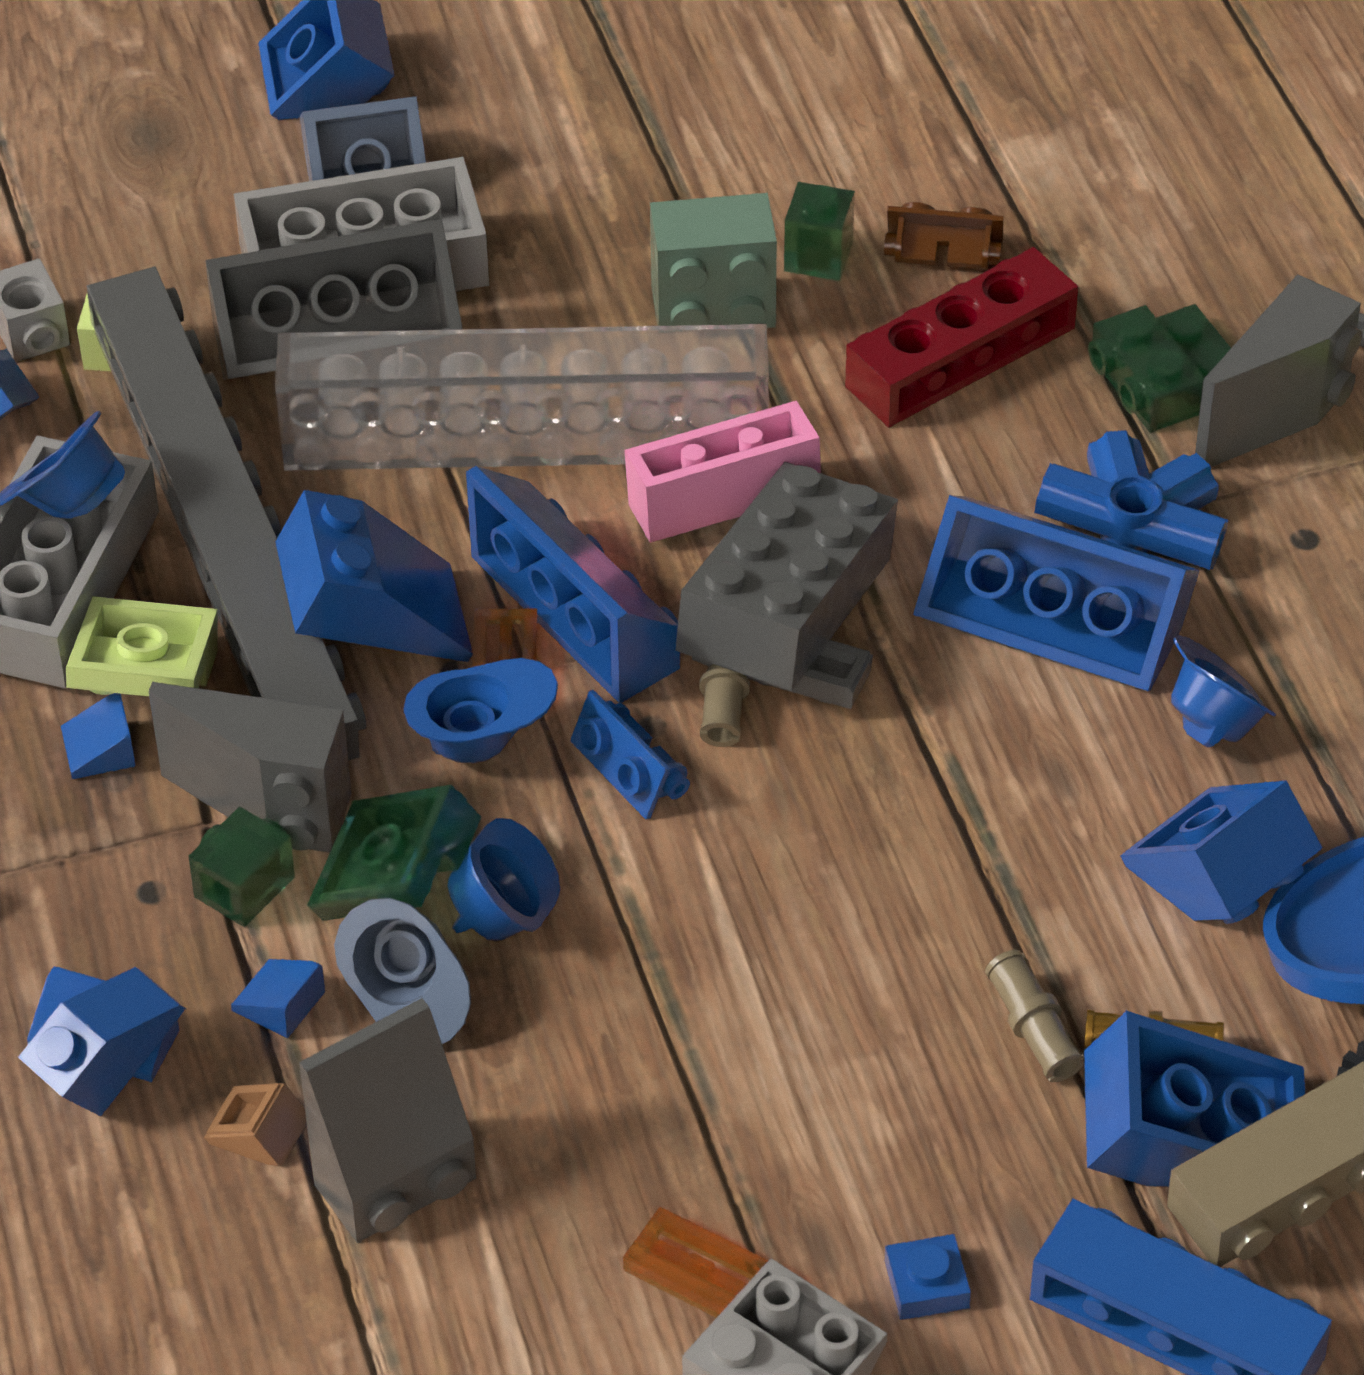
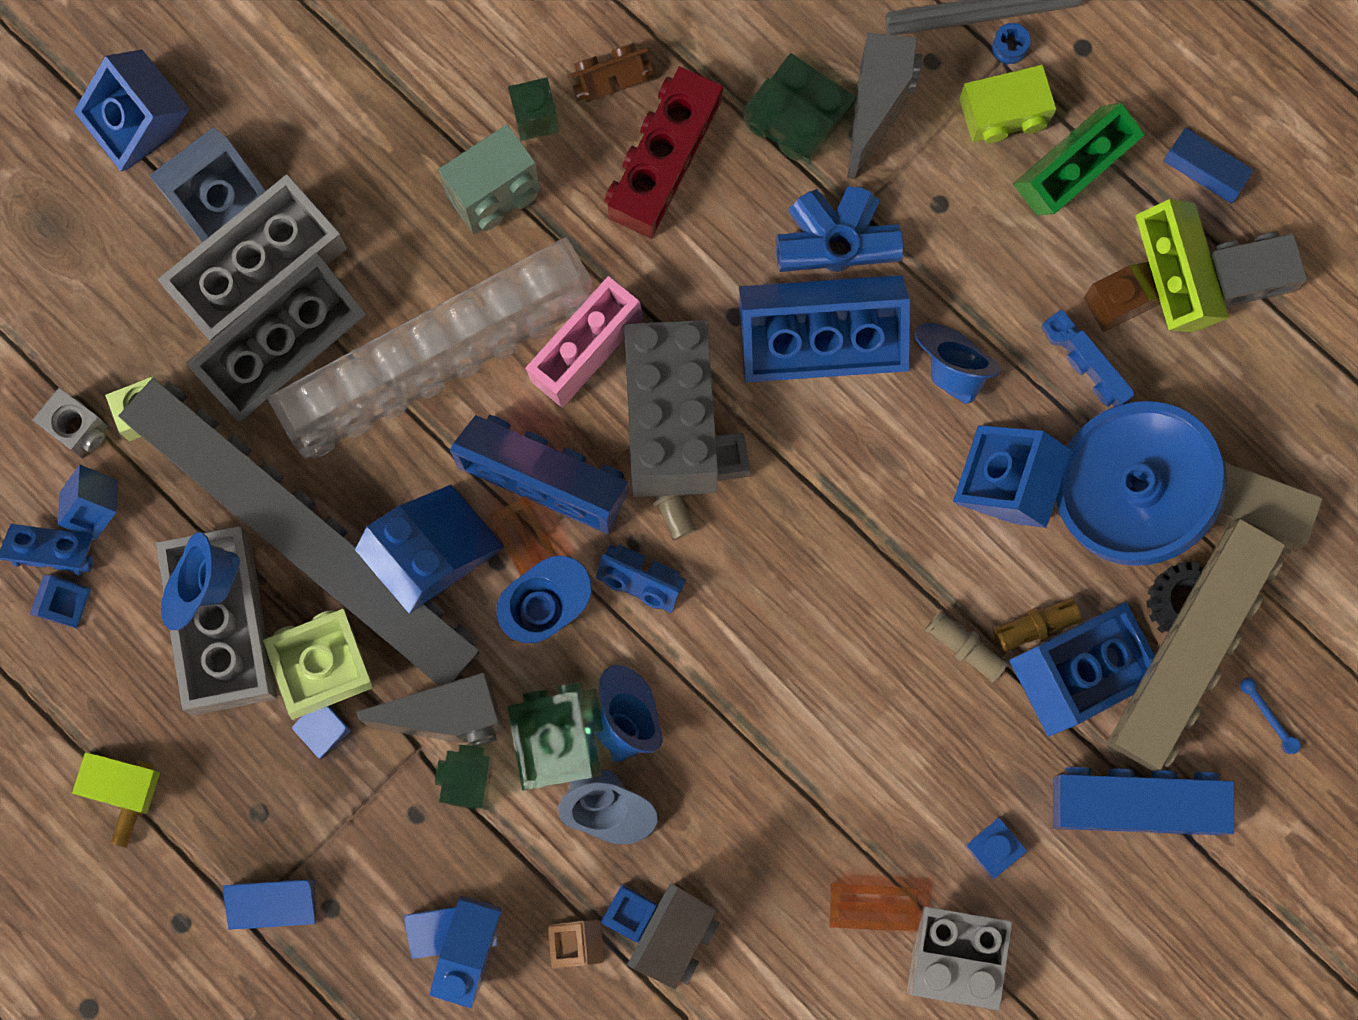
camera: 30 degrees left, 30 degrees up
blue slope [231,959,325,1038] -> none

